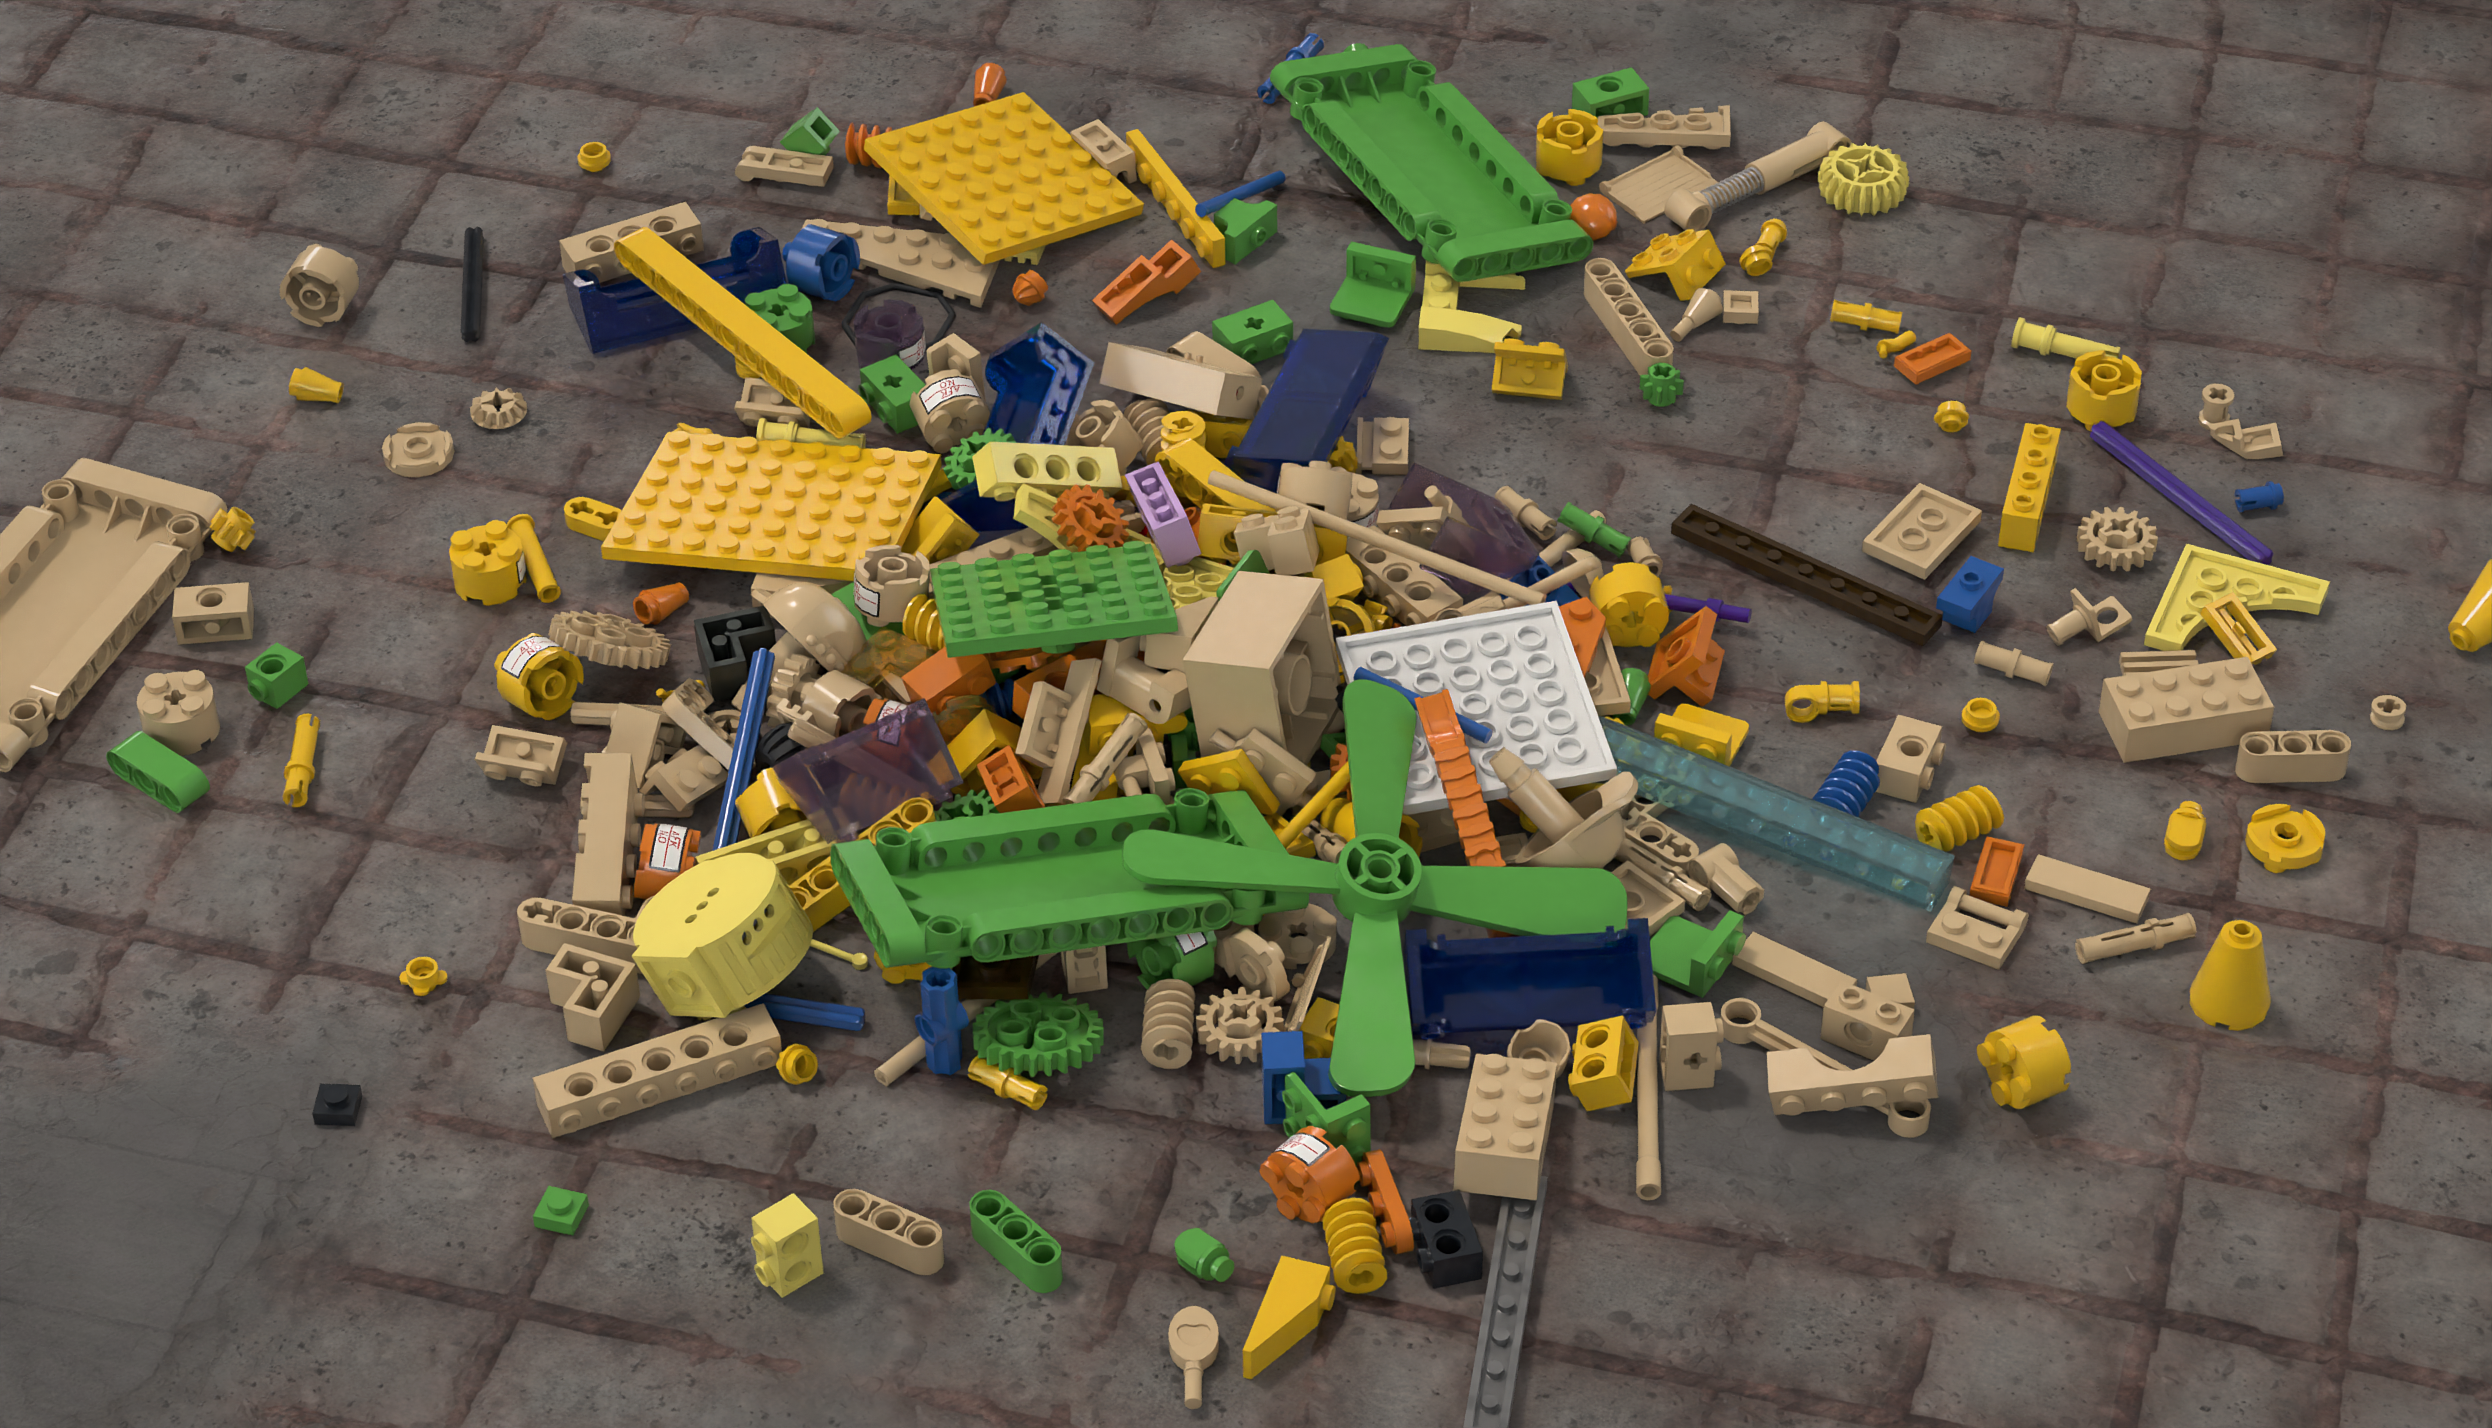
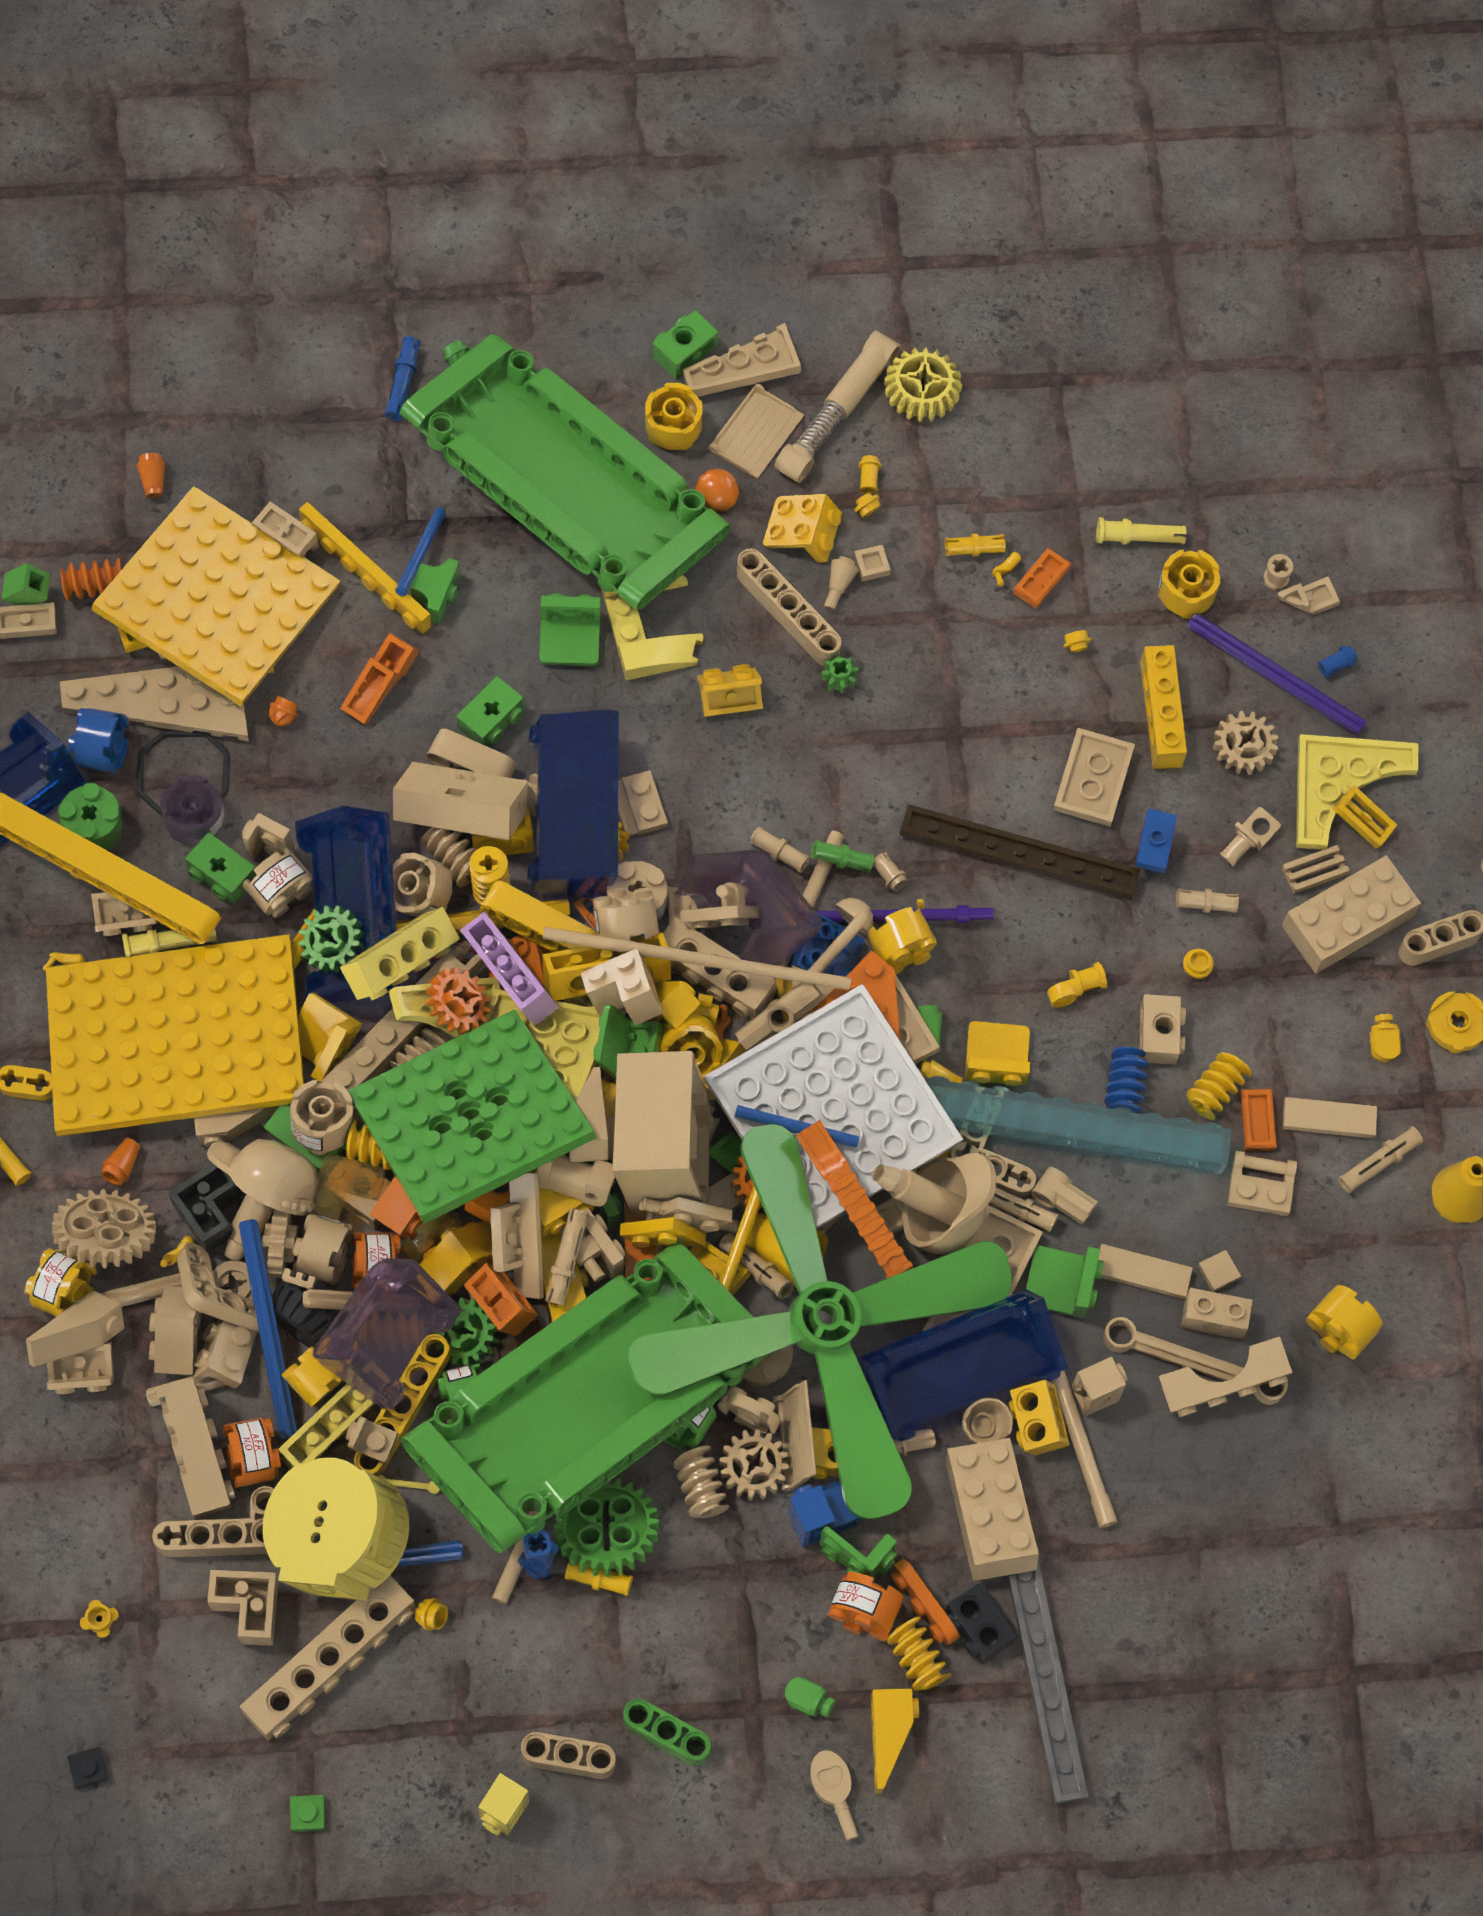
camera: 25 degrees left, 25 degrees up
orange bracket [1648,606,1725,707] -> none
none -> tan slope [26,1290,124,1367]
none -> tan bracket [345,1416,399,1464]

